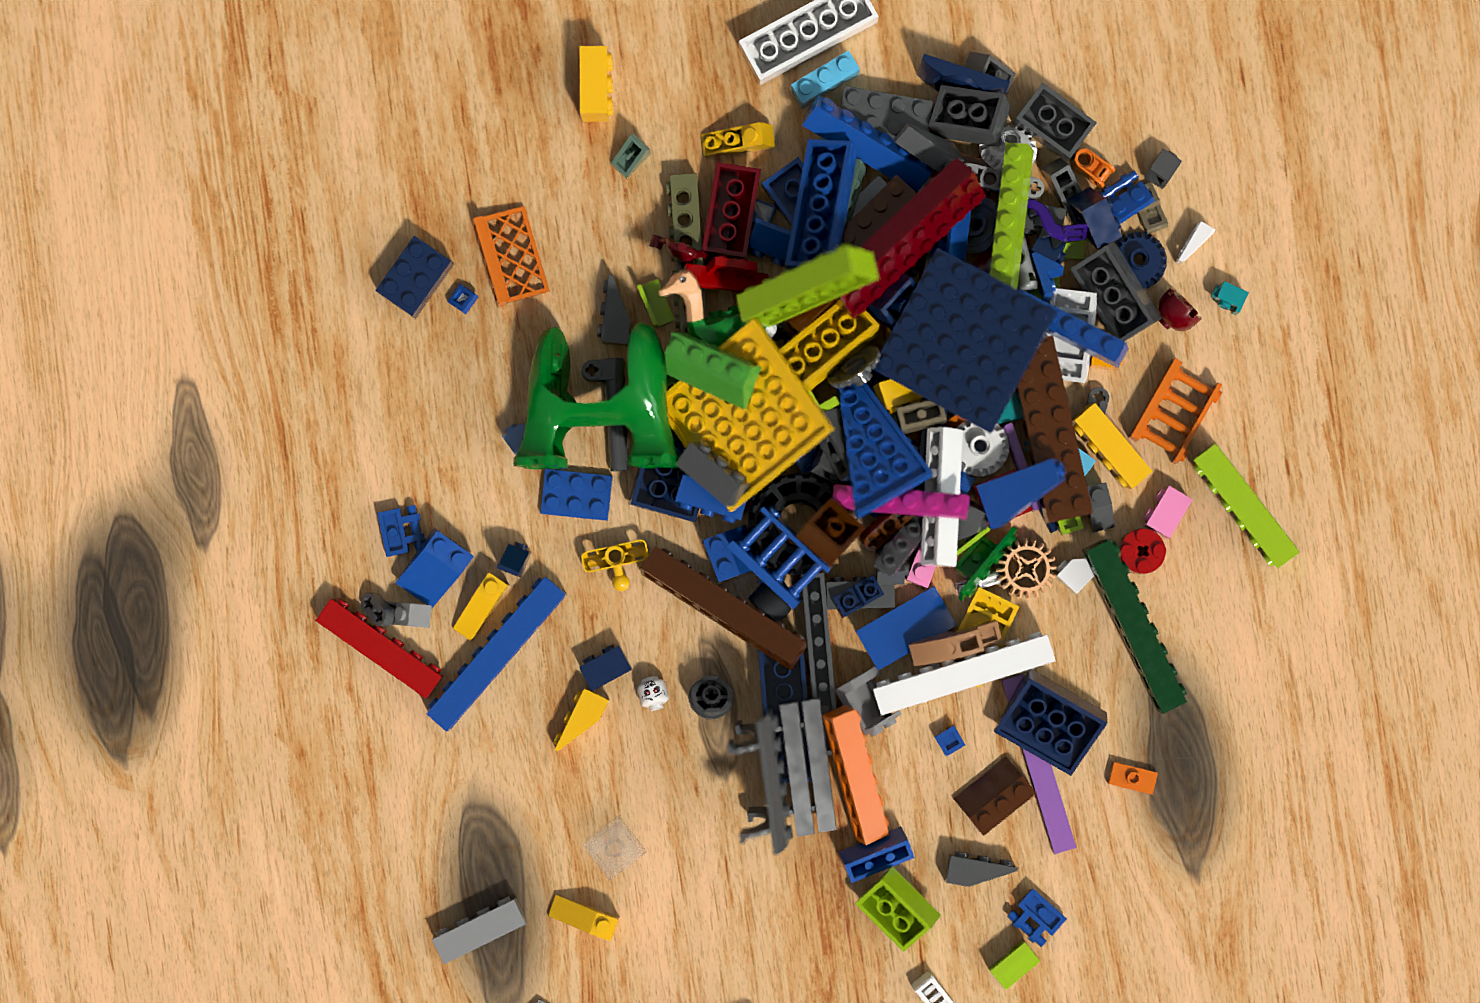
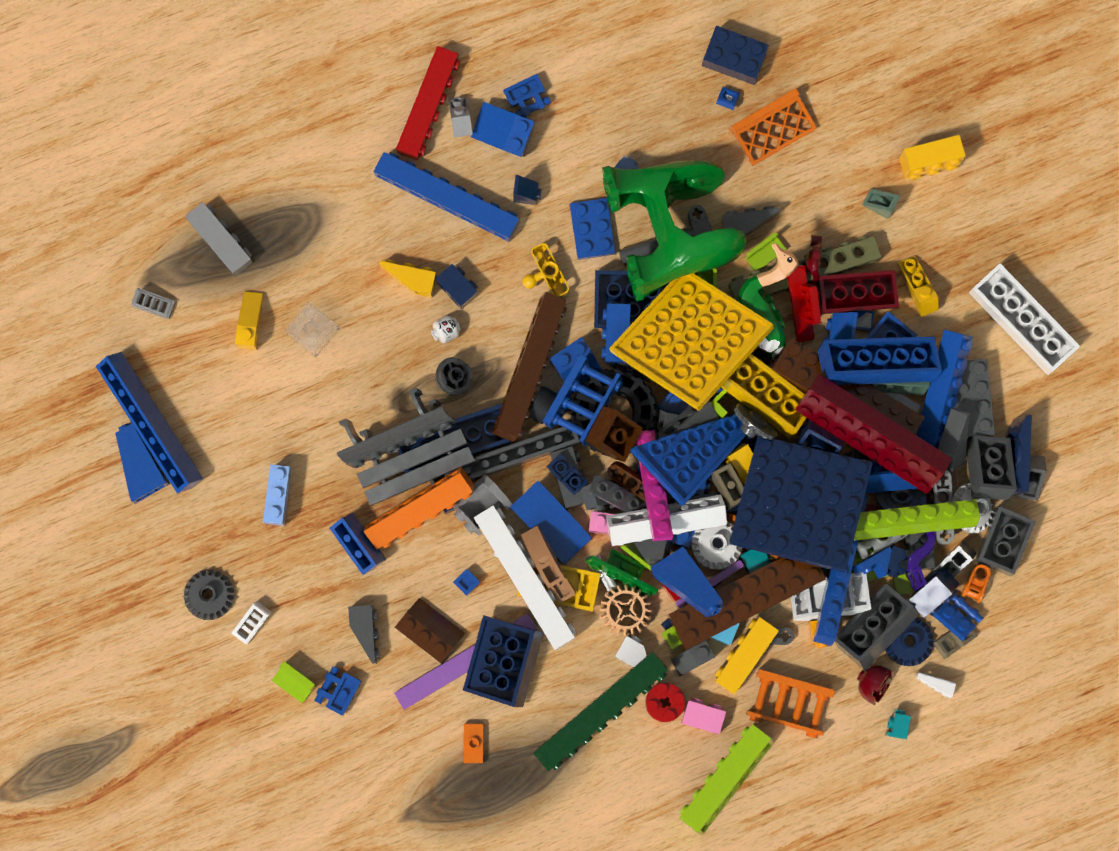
camera: 70 degrees right, 5 degrees down
dark grey beam [361,593,394,627] -> none
yellow slope [453,572,510,641] -> none
bright green slope [665,332,762,410] -> none
dark grey brick [676,441,750,507] -> none
lime brick [736,245,879,327] -> none
medium azure brick [790,50,860,108] -> none
lime brick [855,866,941,952] -> none
dark grey brick [1144,149,1182,190] -> none
none -> light blue brick [263,464,292,526]

